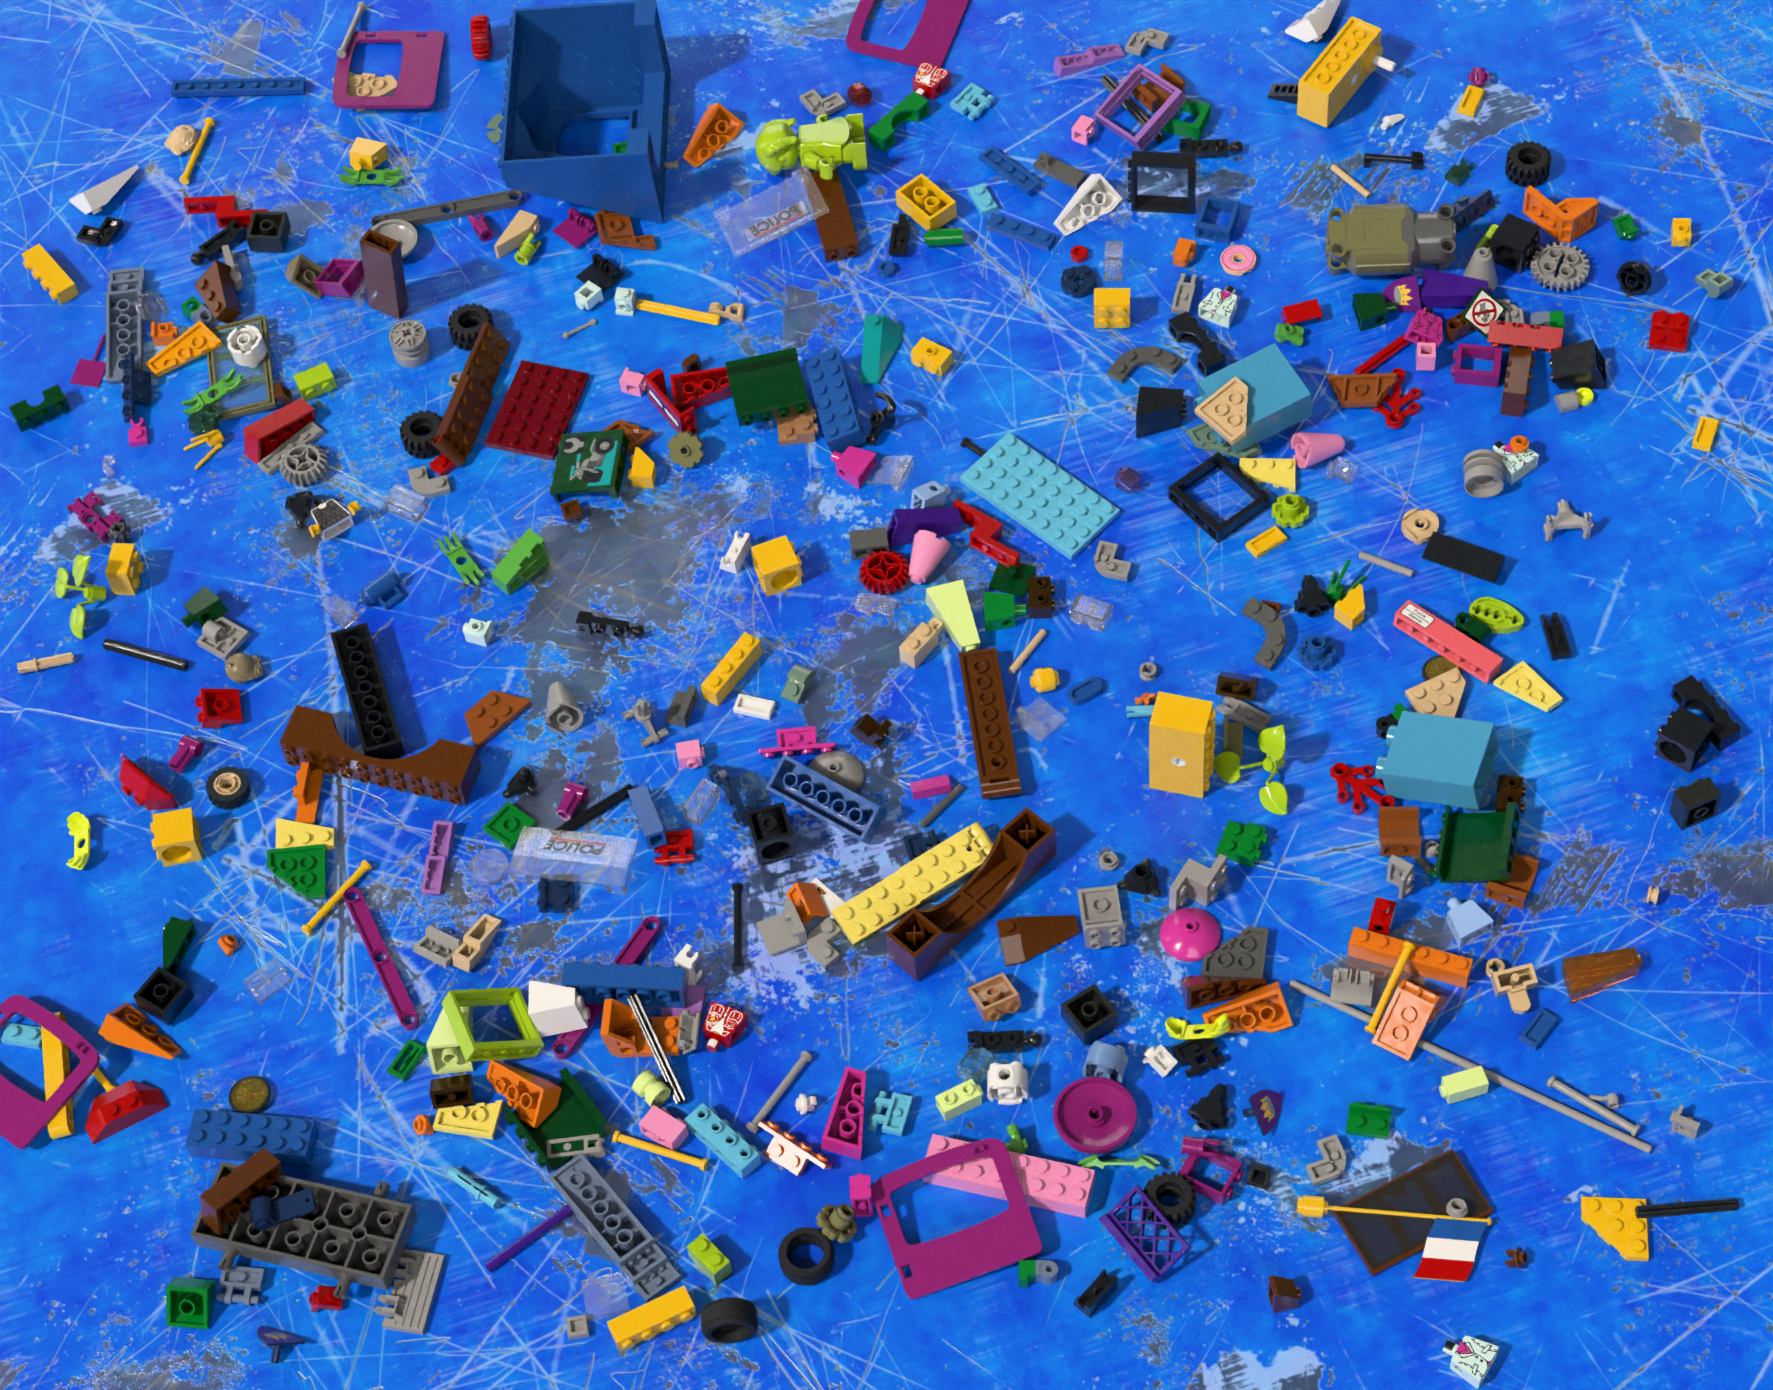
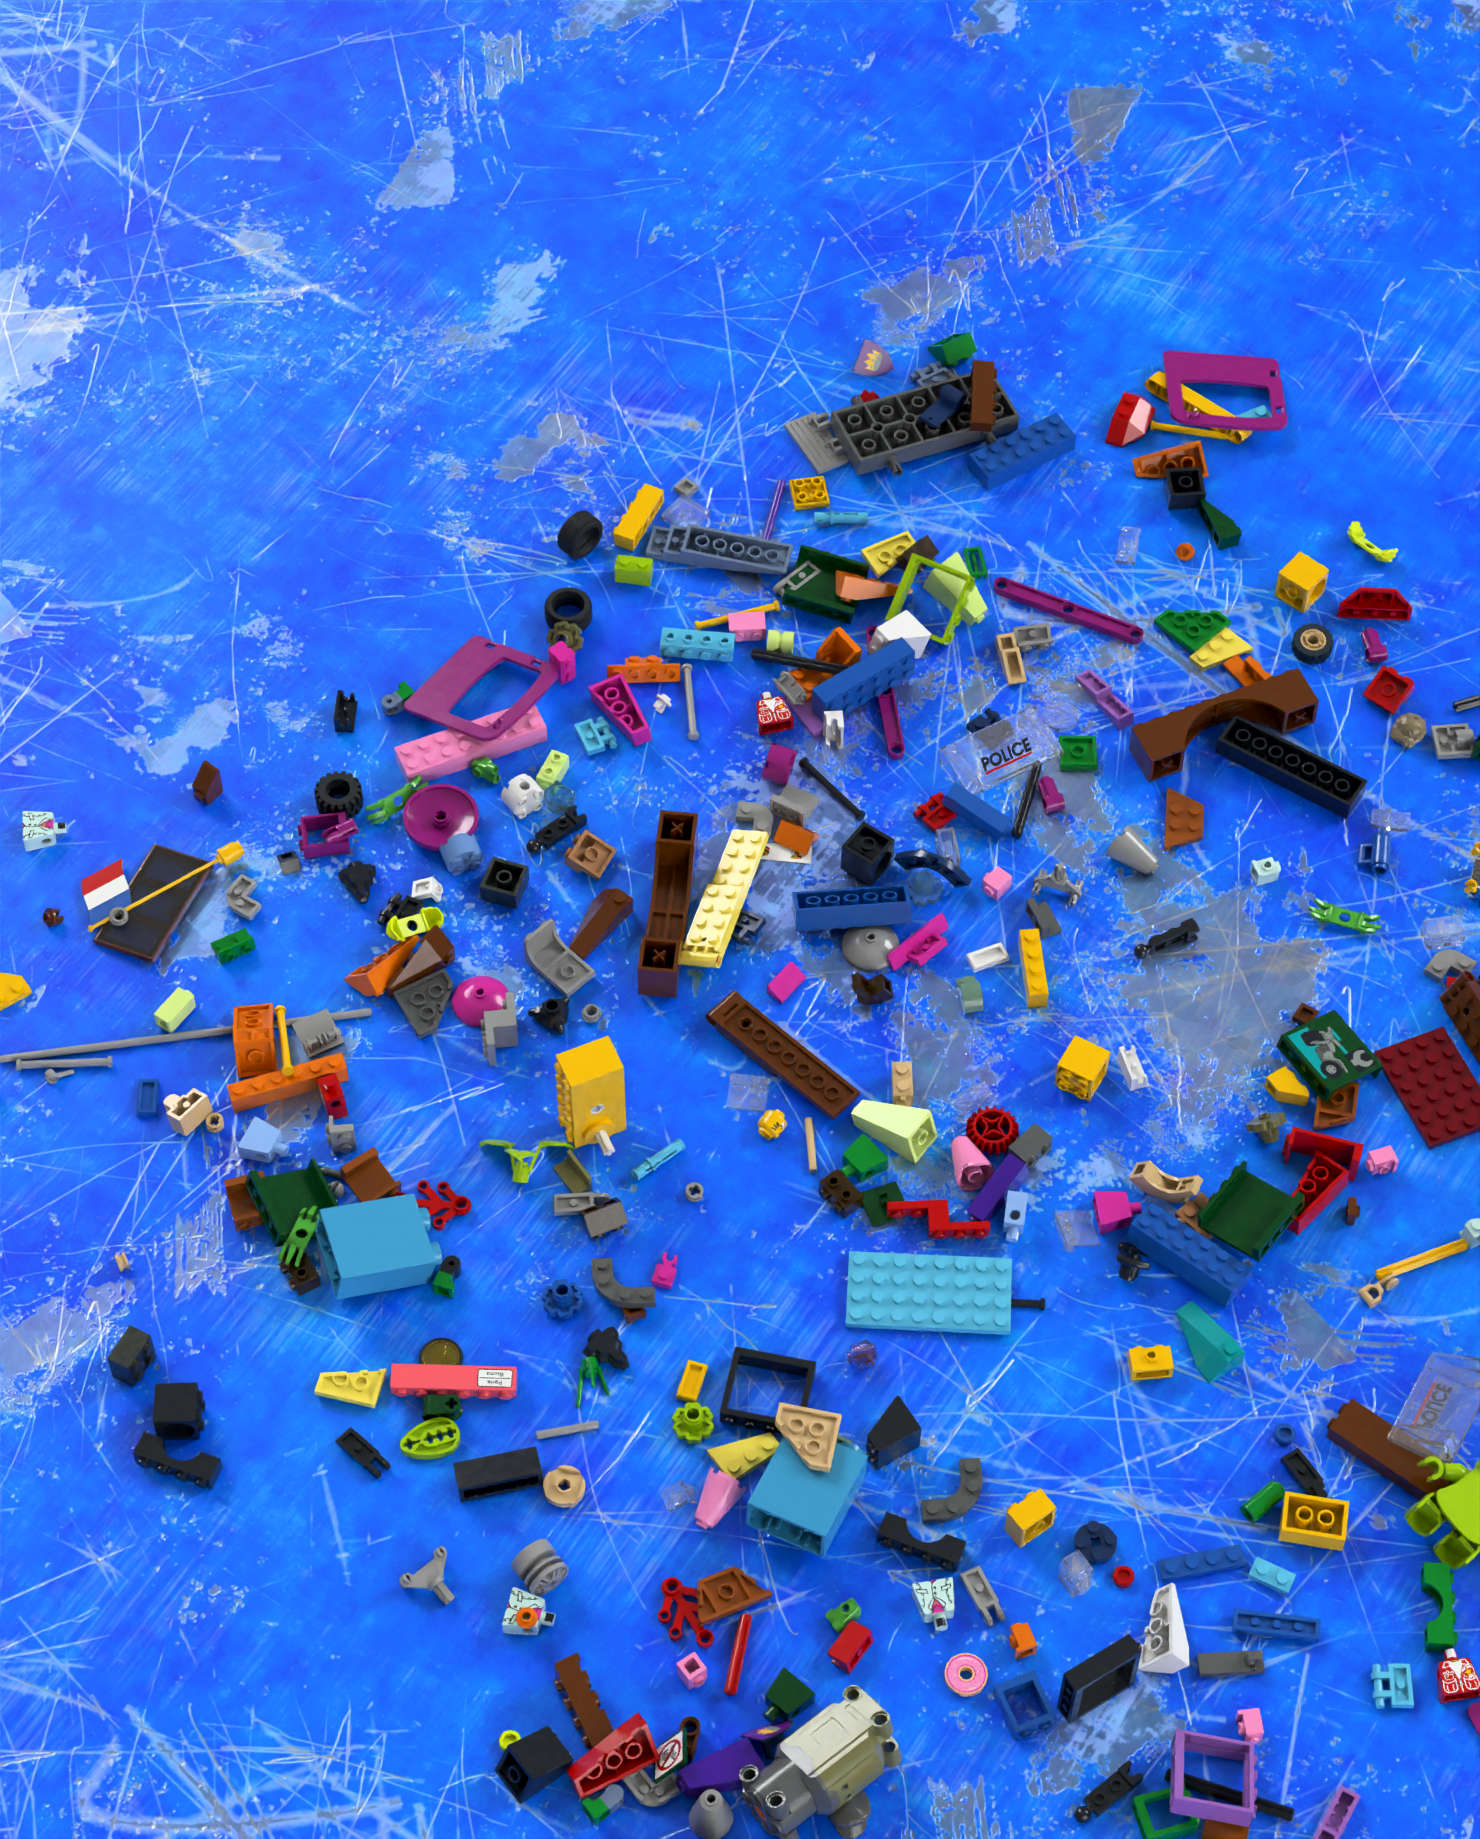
camera: 135 degrees right, 0 degrees up
clear yellow wheel [229,1076,271,1114] -> none
yellow bar [301,860,372,936] -> none
orange plate [413,1114,434,1136] -> none
bright green wedge [491,528,549,595] -> none
black rock [502,765,538,798] -> none
dark grey bar [919,784,964,828] -> none
blue tile [1068,677,1103,706] -> none
clear brick [1069,593,1113,632] -> none
light grey plate [1094,540,1132,582] -> none
dark purple fence [1099,1185,1191,1283] -> none
orange plant [1134,692,1157,705] -> none
green plate [1215,820,1269,868] -> none
dark purple shield [1243,1089,1282,1136] -> none
yellow slope [1334,584,1365,631] -> none
dark pink torso [1403,307,1443,349] -> none
tan plate [1405,667,1466,718] -> none
magenta window [1451,343,1502,388] -> none
light grey brick [1554,391,1579,414] -> none
clear orange slope [1561,947,1642,1004] -> none
yellow tile [1691,416,1719,452] -> none
none -> bright green piece [278,1205,319,1267]
none -> dark pink plate [651,1252,678,1289]
none -> magenta brick [761,743,798,786]
none -> yellow tile [789,476,830,511]
none -> tan arch [1129,1160,1203,1203]

